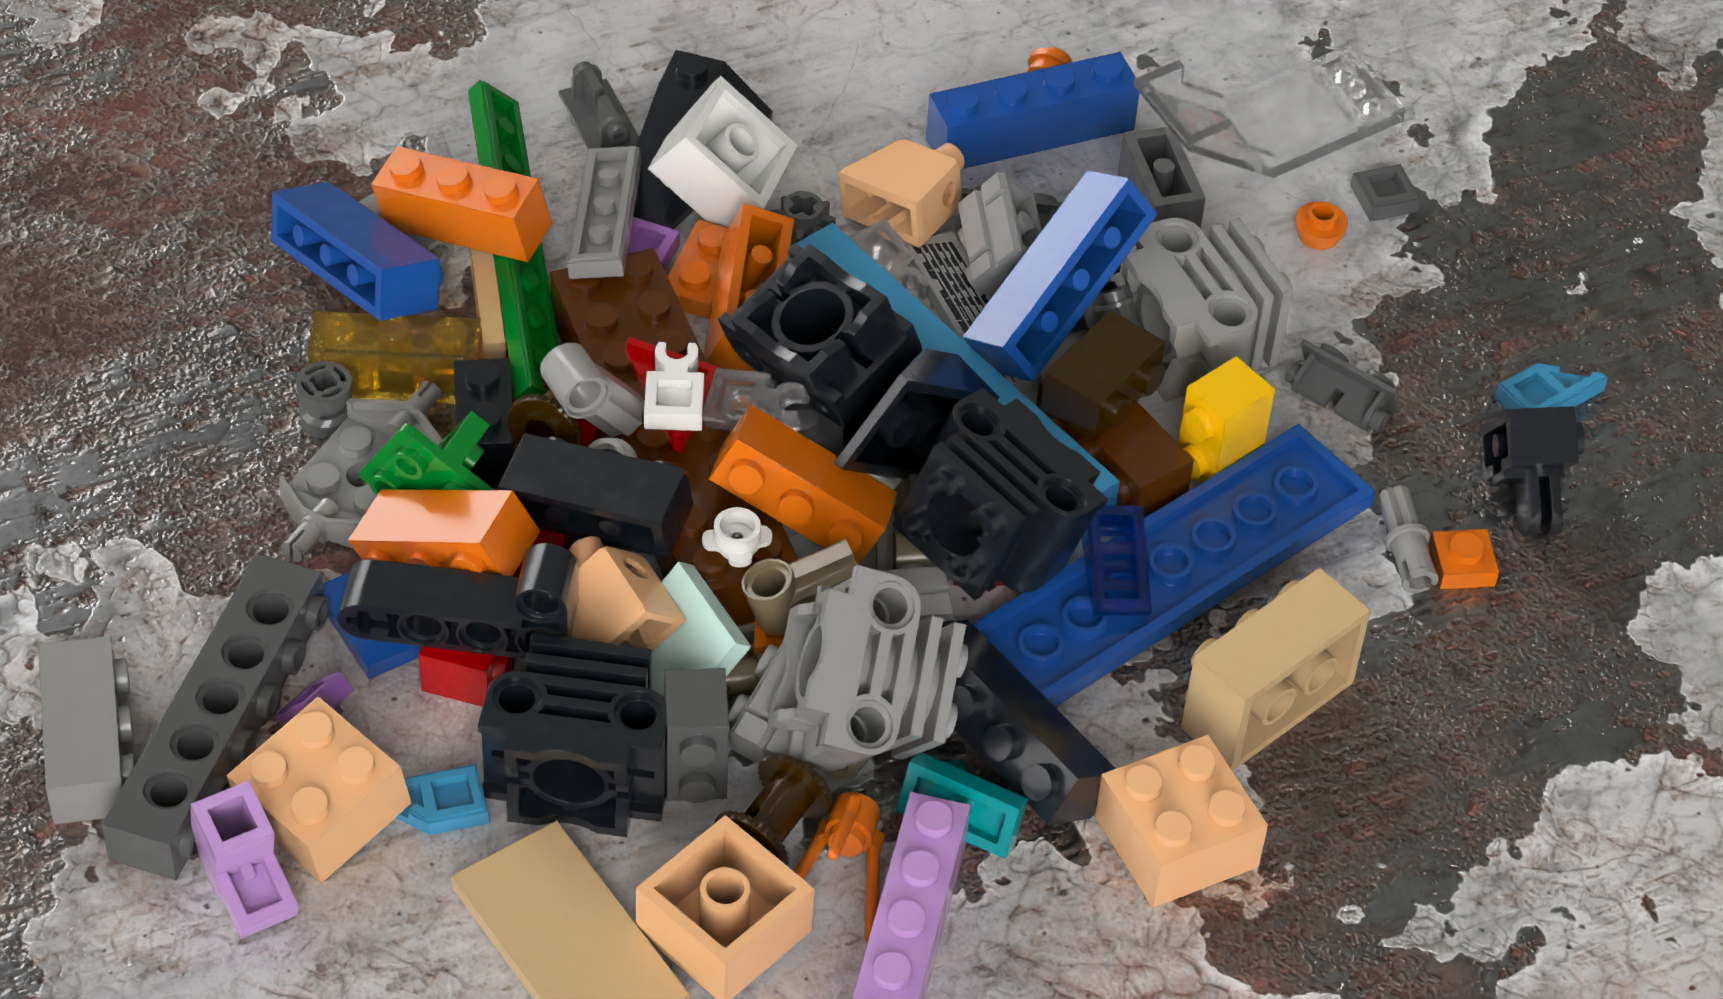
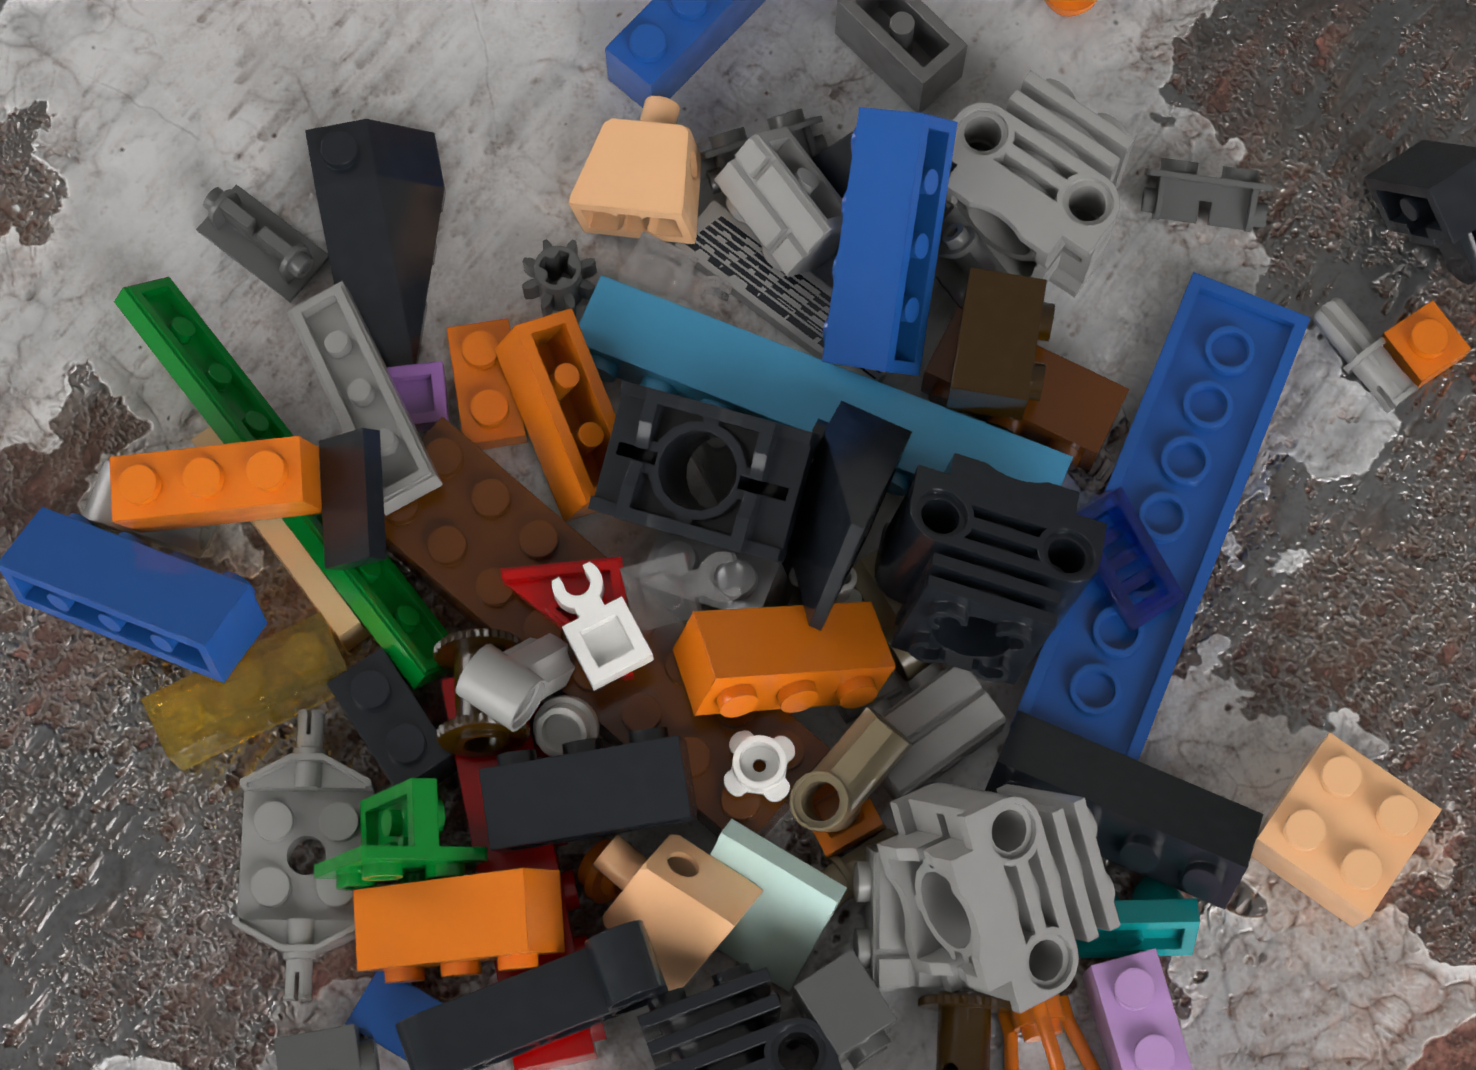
camera: 25 degrees left, 25 degrees up
dark grey wheel [296,361,353,439] -> none
white slope [648,76,798,227] -> none
yellow brick [1178,356,1275,484] -> none
tan brick [1181,567,1371,771] -> none
dark azure tile [1494,363,1608,410] -> none
none -> black tile [319,428,387,570]

